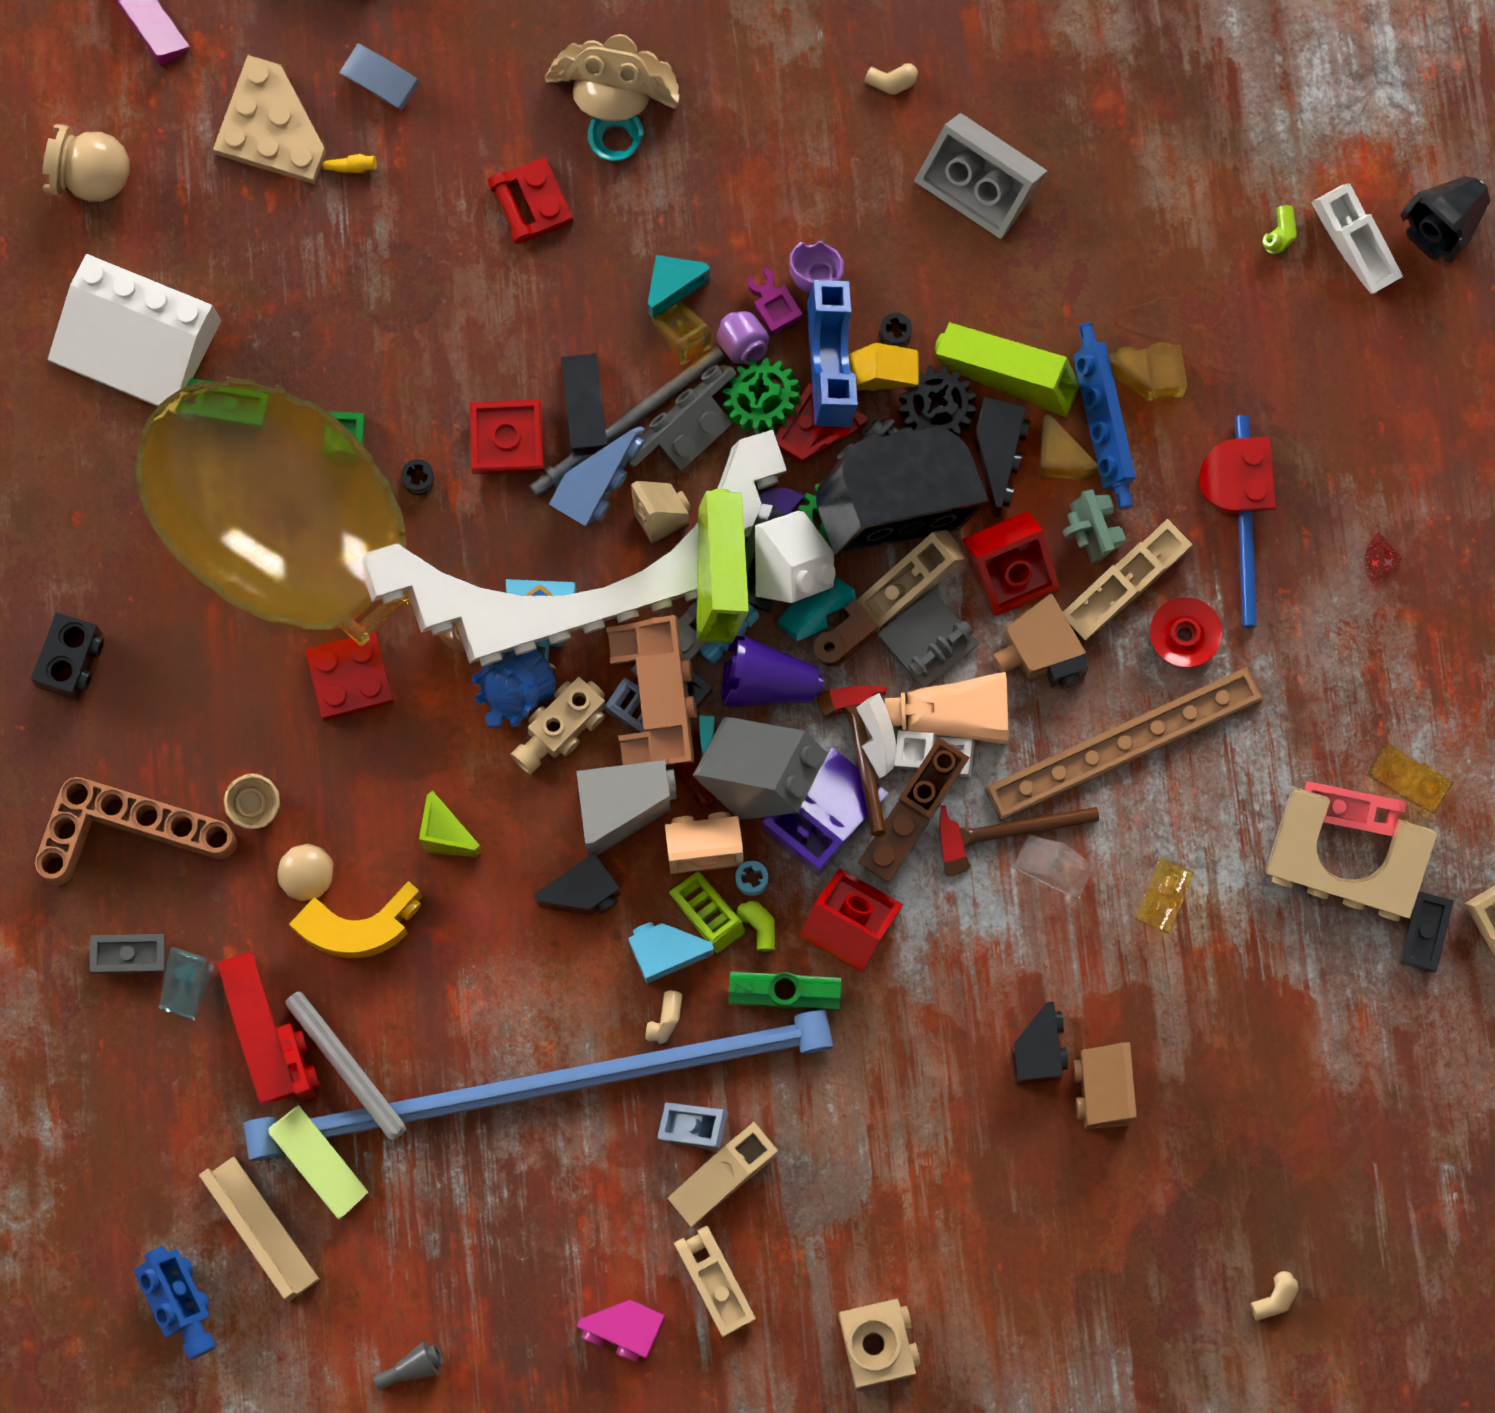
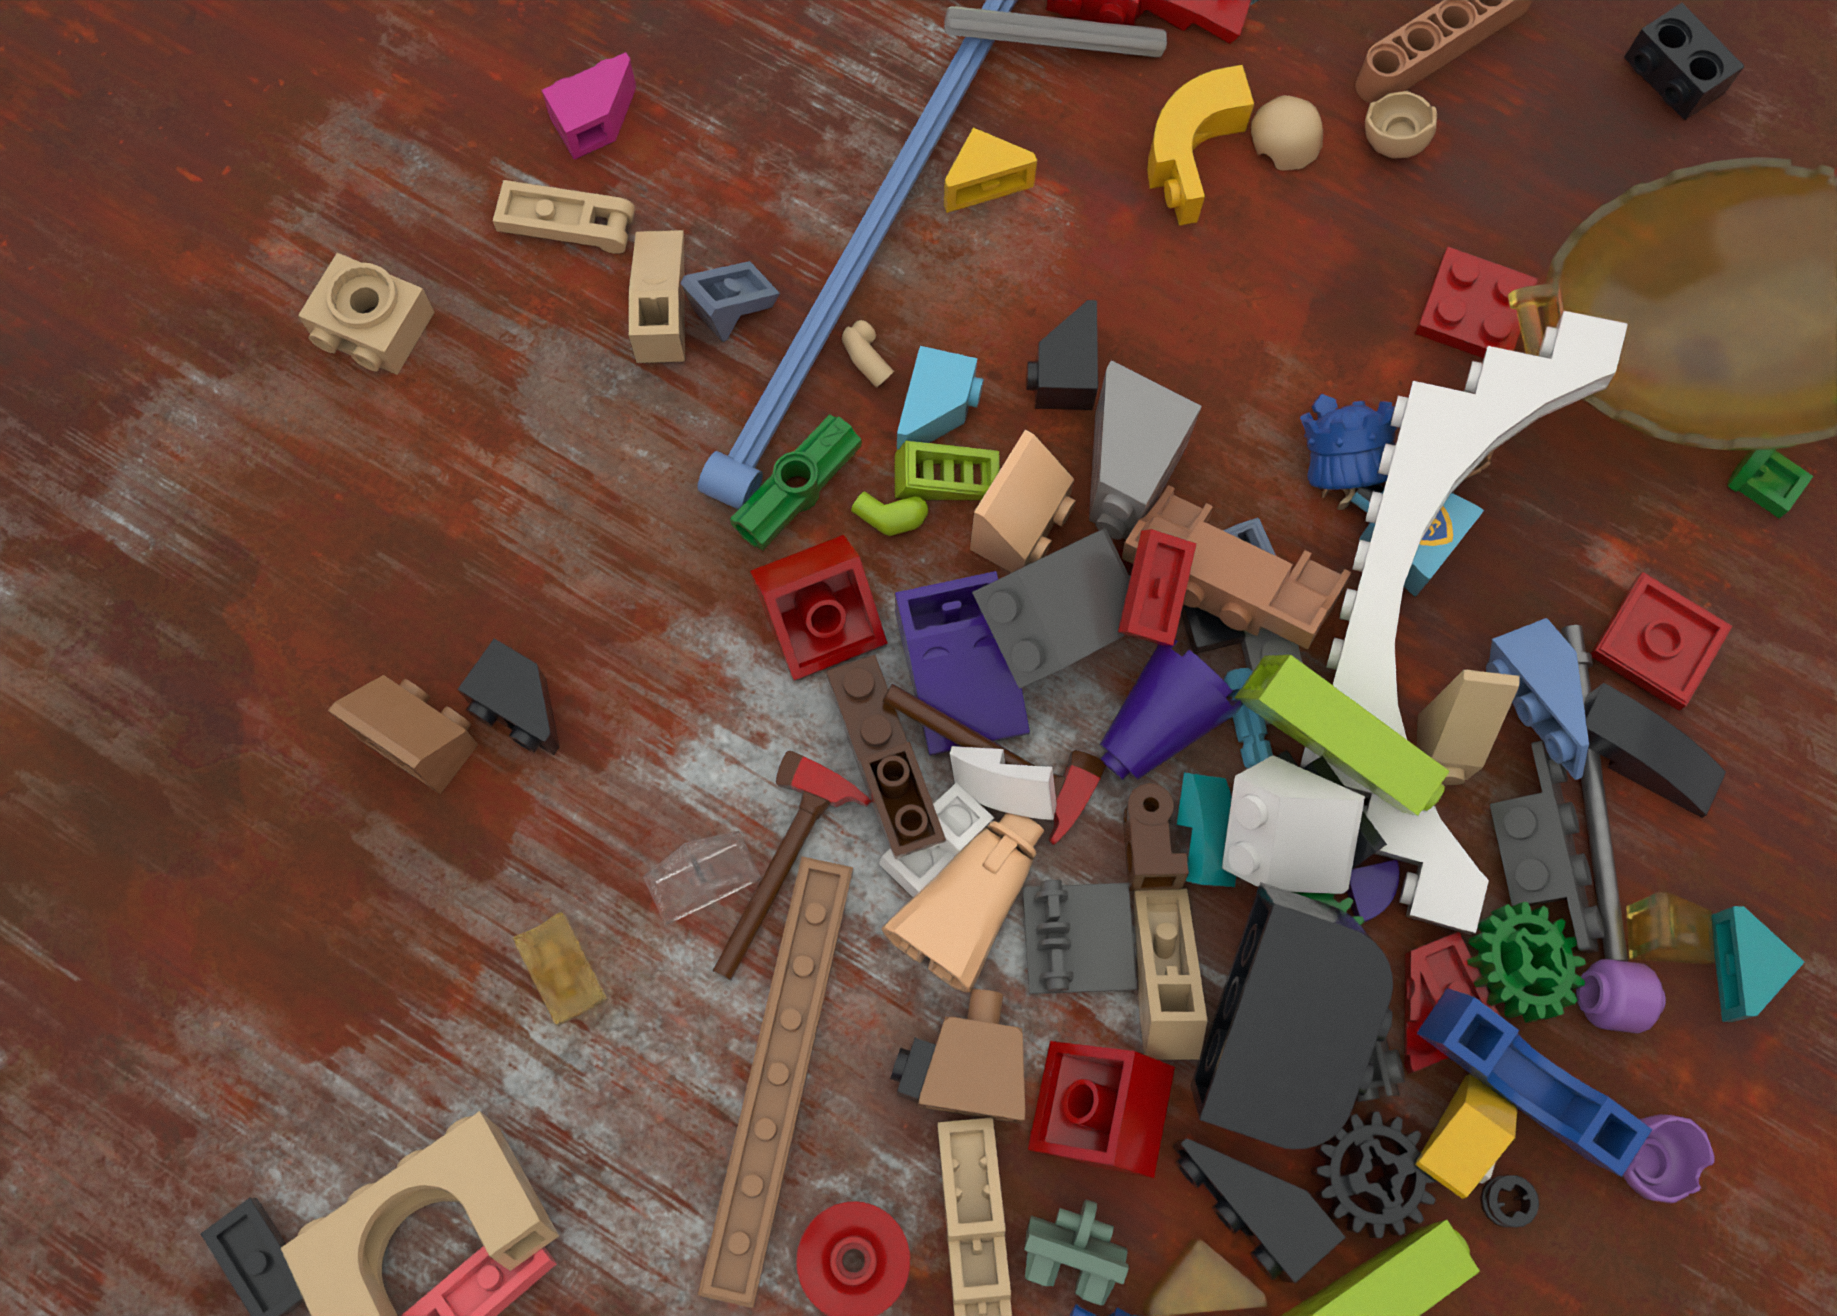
camera: 125 degrees right, 5 degrees down
black bush [401,459,435,495] -> none
lime slope [419,790,482,857] -> none
tan brick [510,677,605,775] -> none
medium azure bush [735,860,769,896] -> none
magenta plate [747,268,803,335] -> none
tan arm [1251,1271,1298,1321] -> none
none -> yellow slope [943,128,1037,213]
none -> red plate [1118,529,1197,646]

